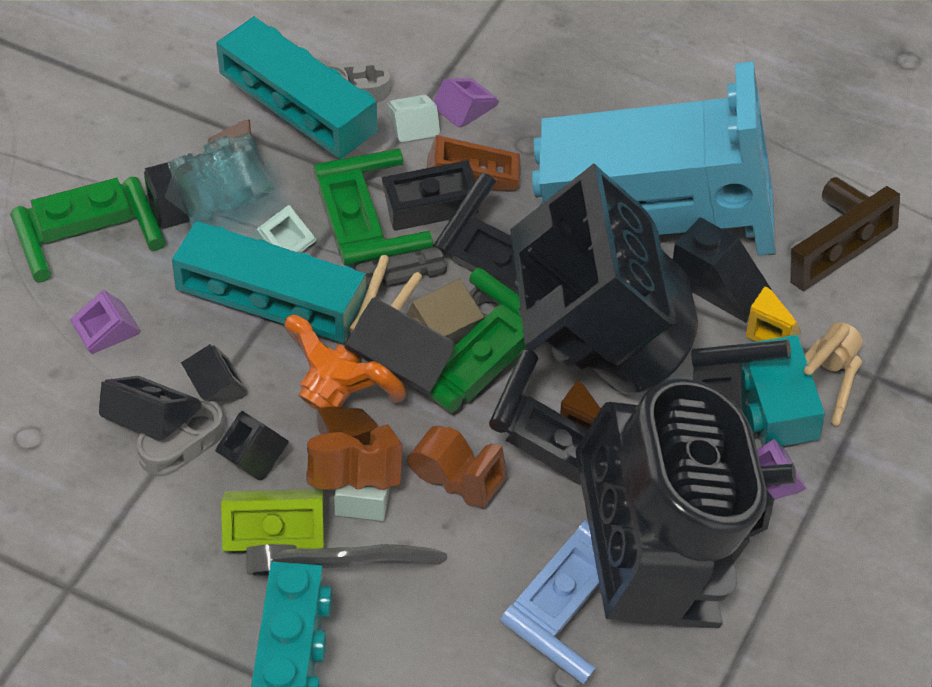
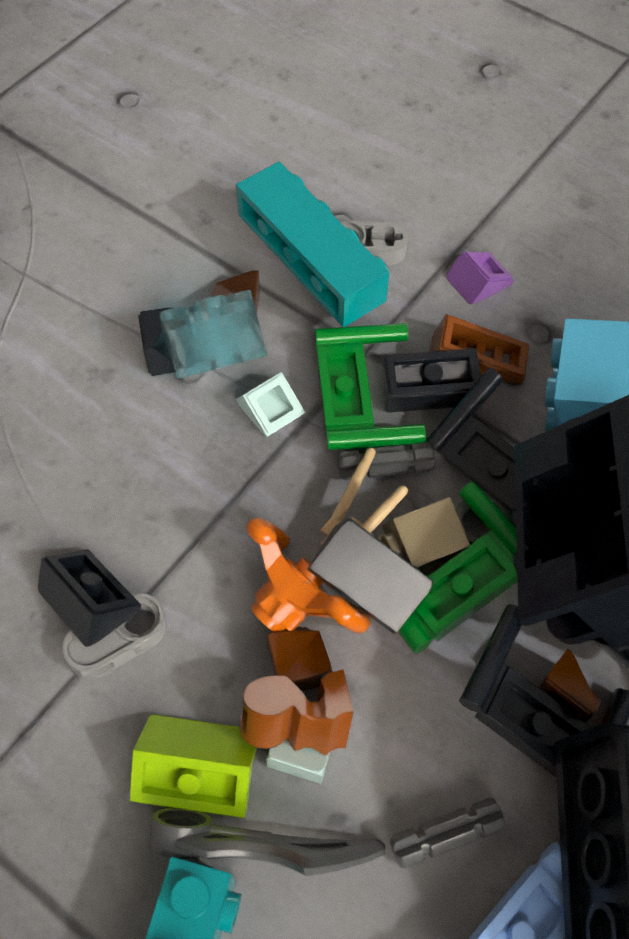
camera: 10 degrees right, 10 degrees up
green plate [10,177,166,282] -> none
medium lavender slope [70,289,140,354] -> none
teal brick [172,221,366,344] -> none
black slope [181,344,247,401] -> none
black slope [215,411,289,480] -> none
light aqua slope [386,95,440,142] -> none
dark orange leg [407,426,507,509] -> none
none -> dark grey axle [390,798,505,868]

